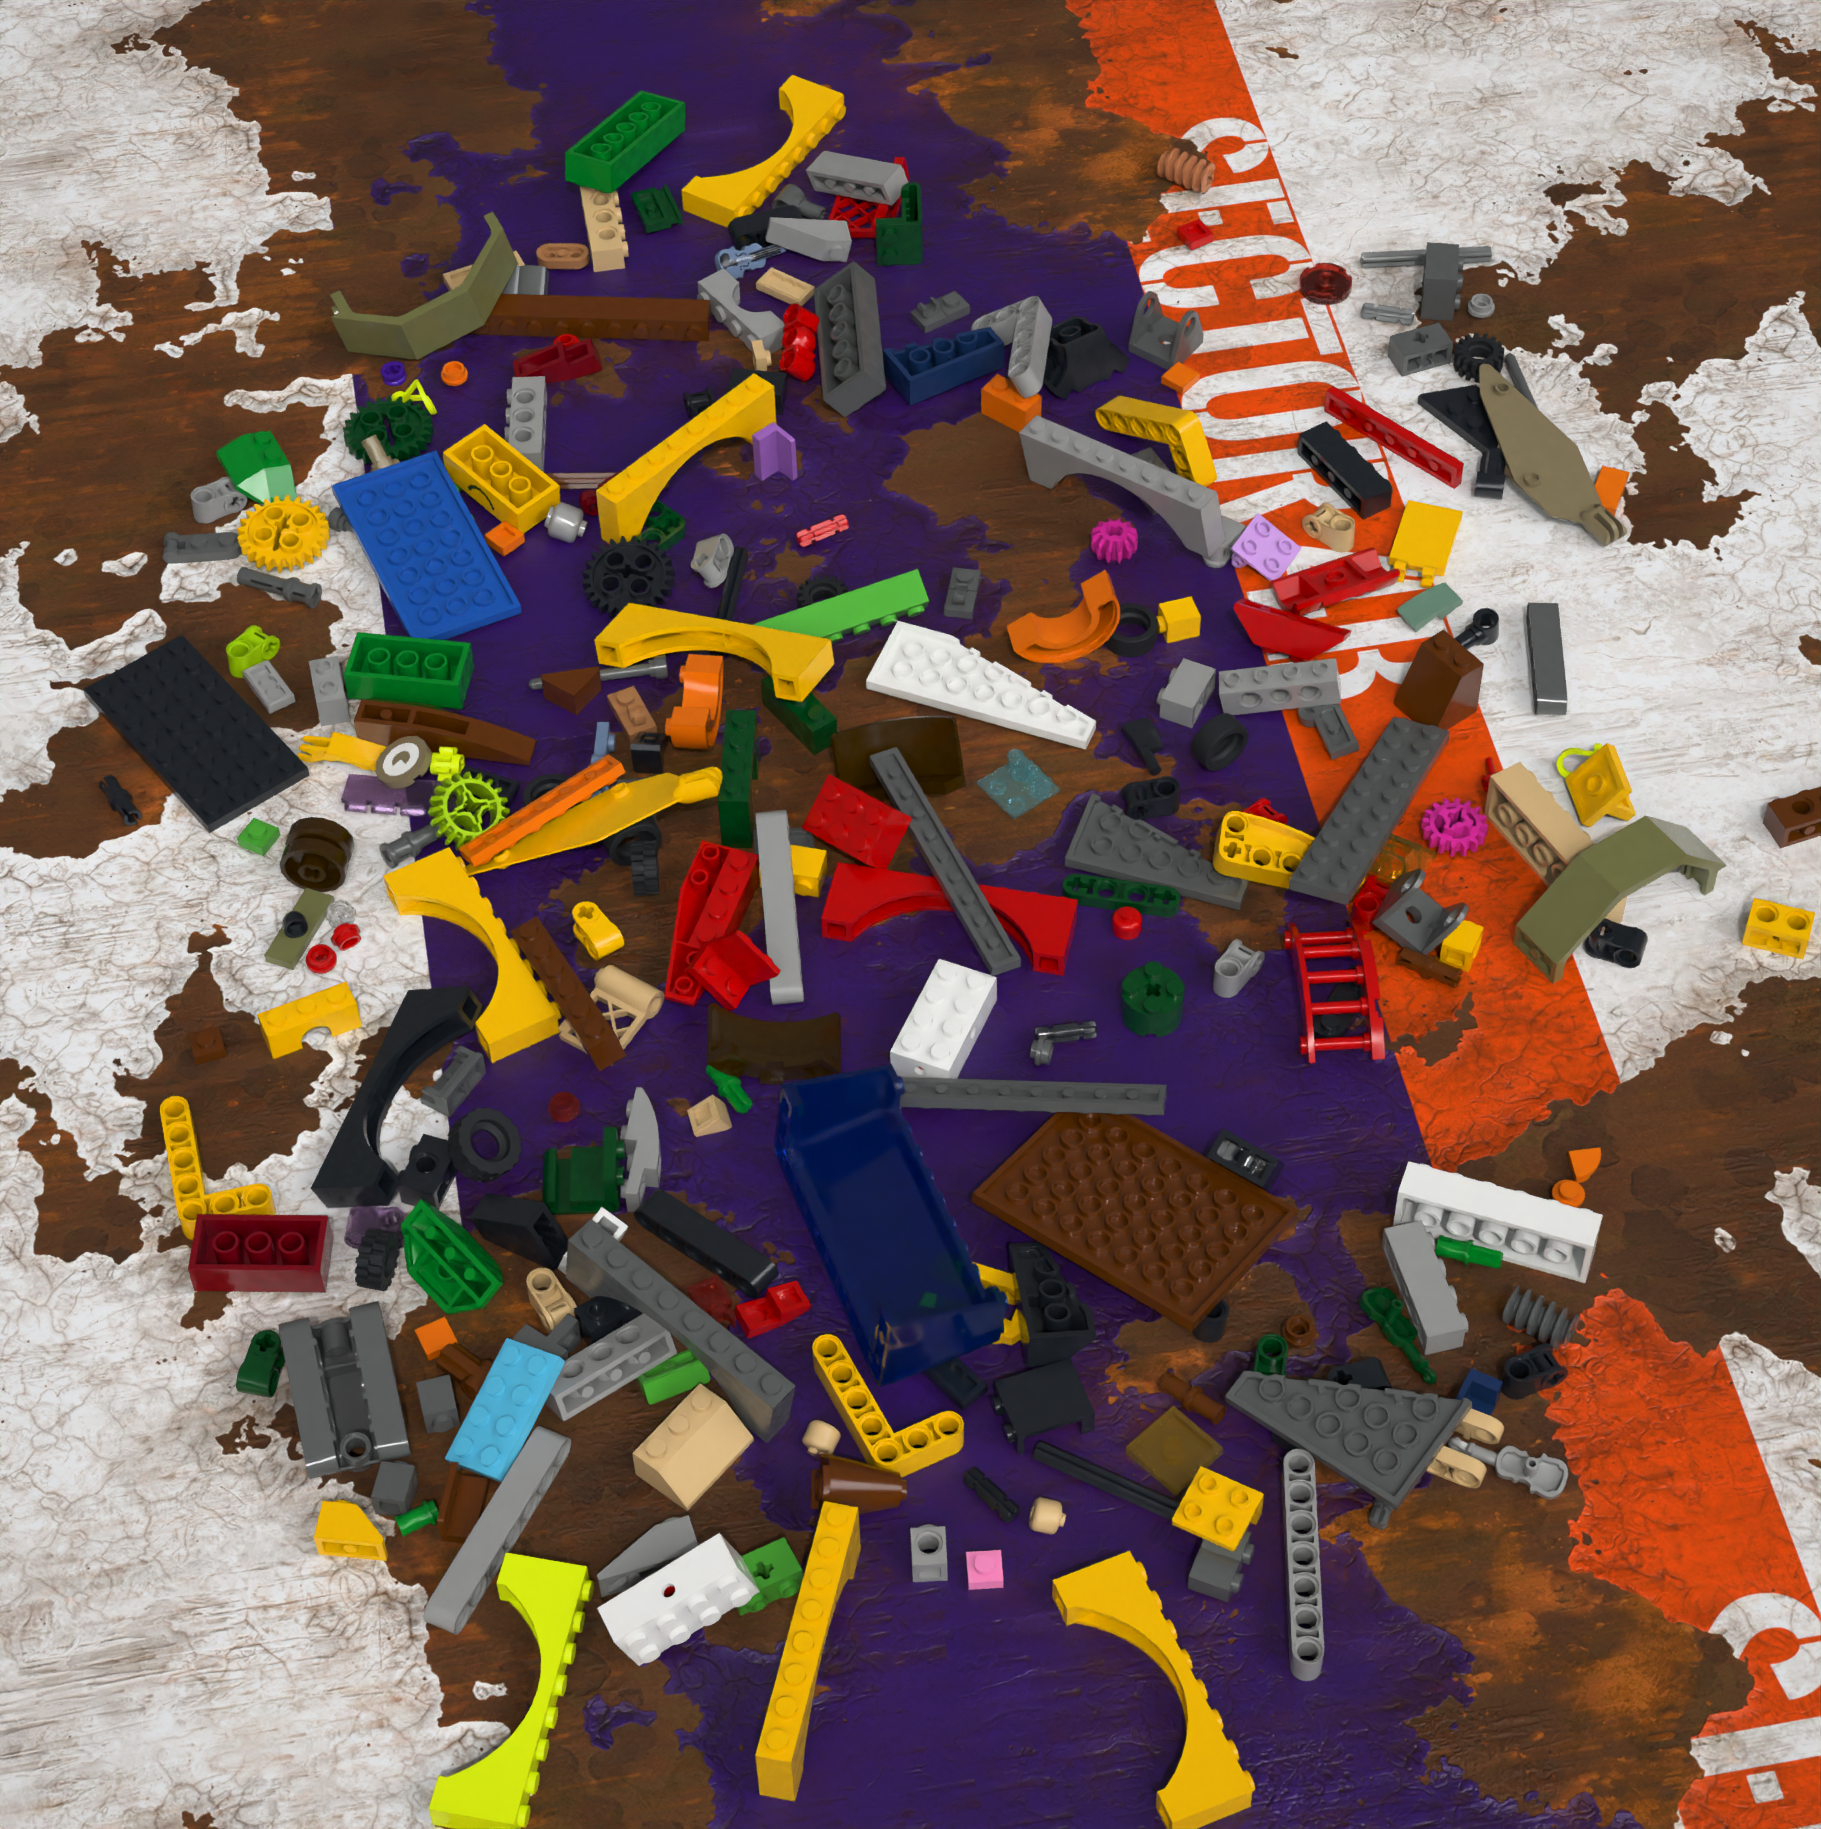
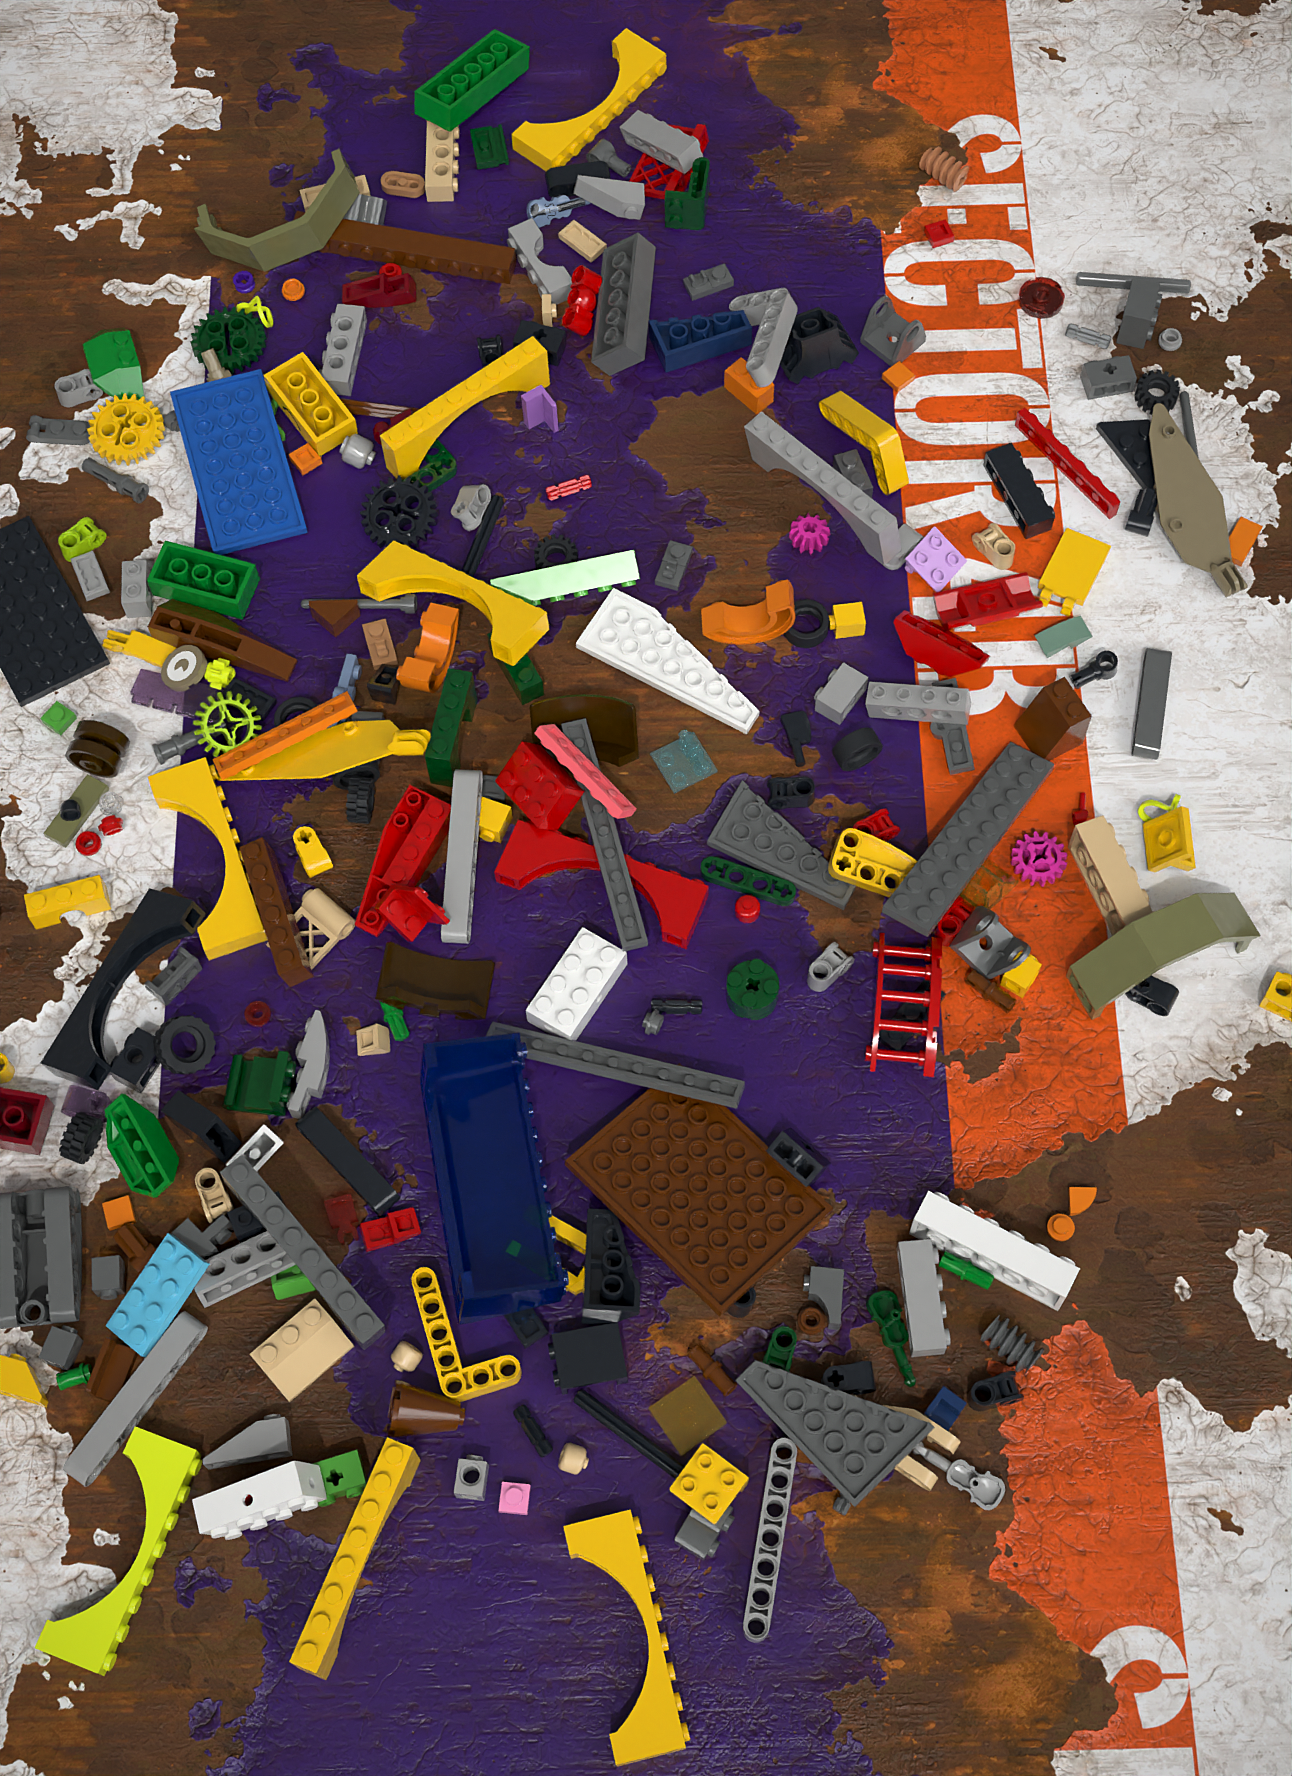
camera: 10 degrees right, 15 degrees up
none -> coral plate [534,724,637,819]
none -> dark grey arch [803,1266,844,1330]

